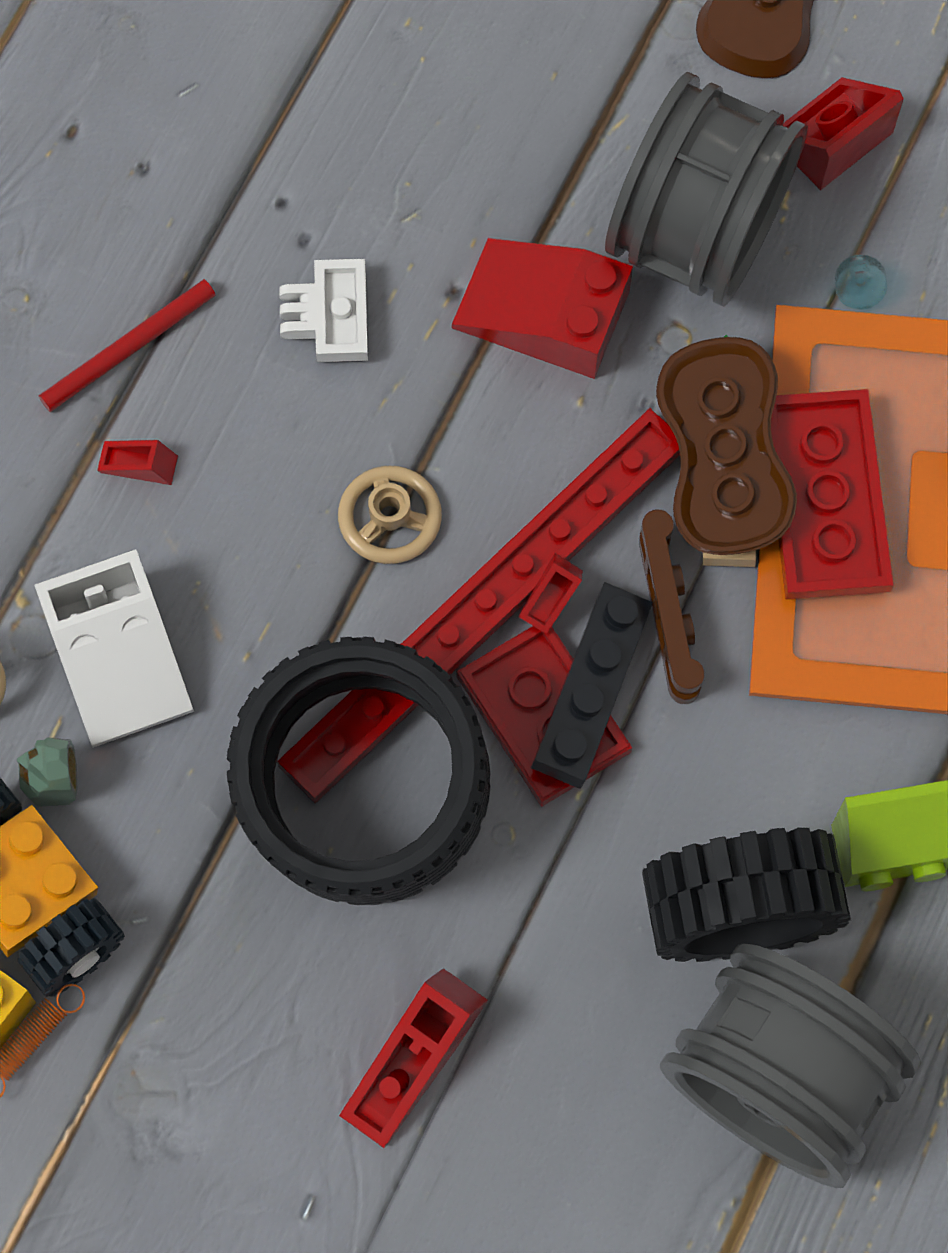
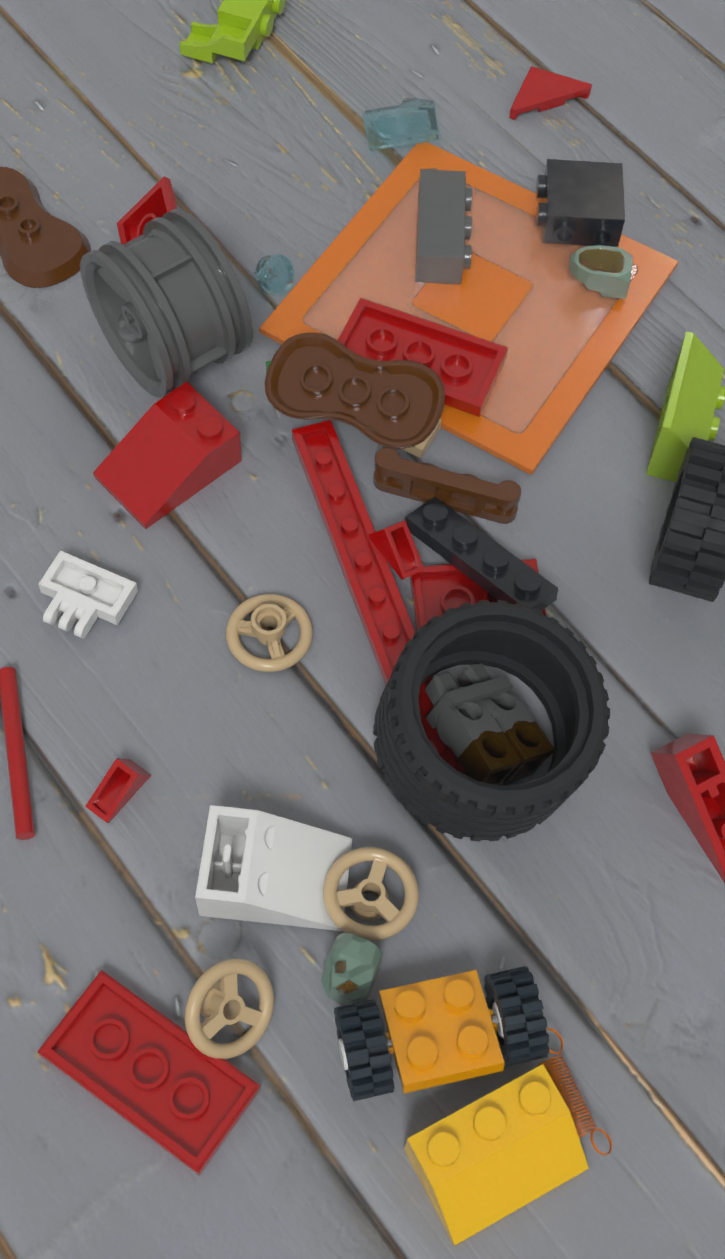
camera: 65 degrees left, 10 degrees down
none -> tan piece [323,847,419,941]
none -> hips [425,663,555,786]

